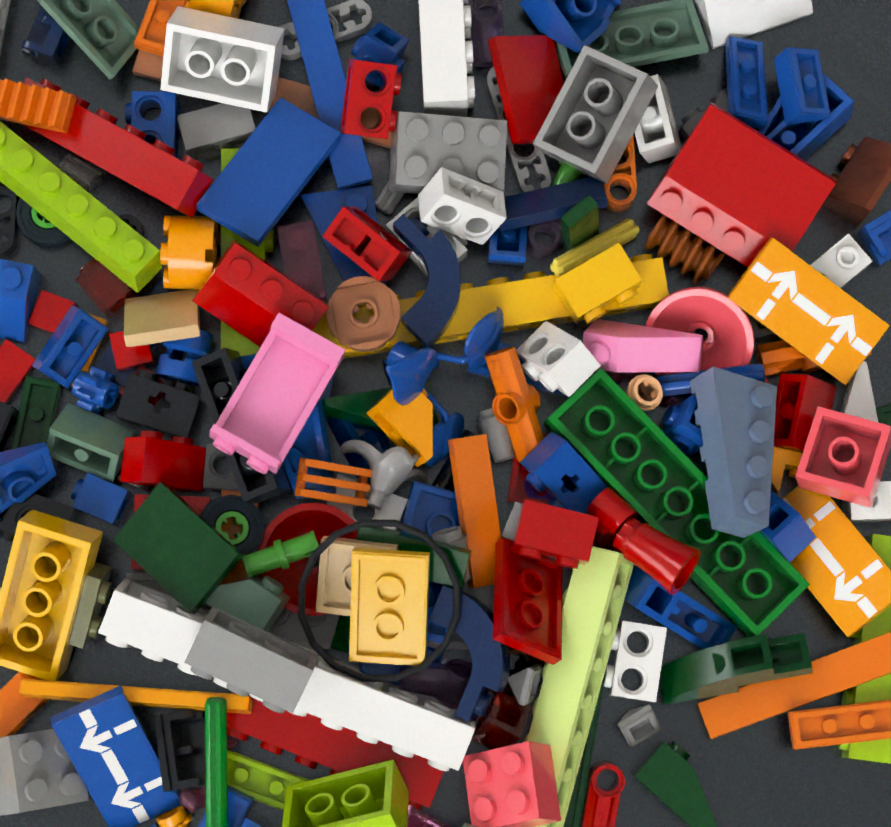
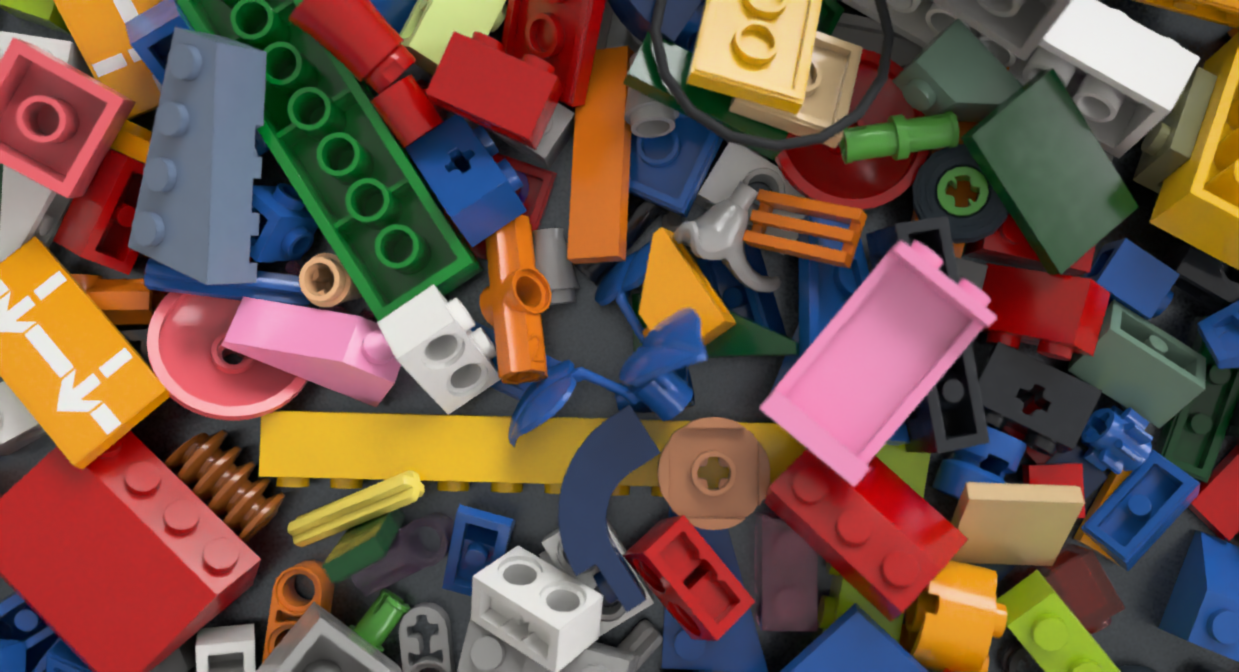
camera: 165 degrees left, 5 degrees up
red tile [28,290,78,334] -> none
dark blue tile [499,177,608,232] -> none
yellow brick [553,243,642,324] -> none

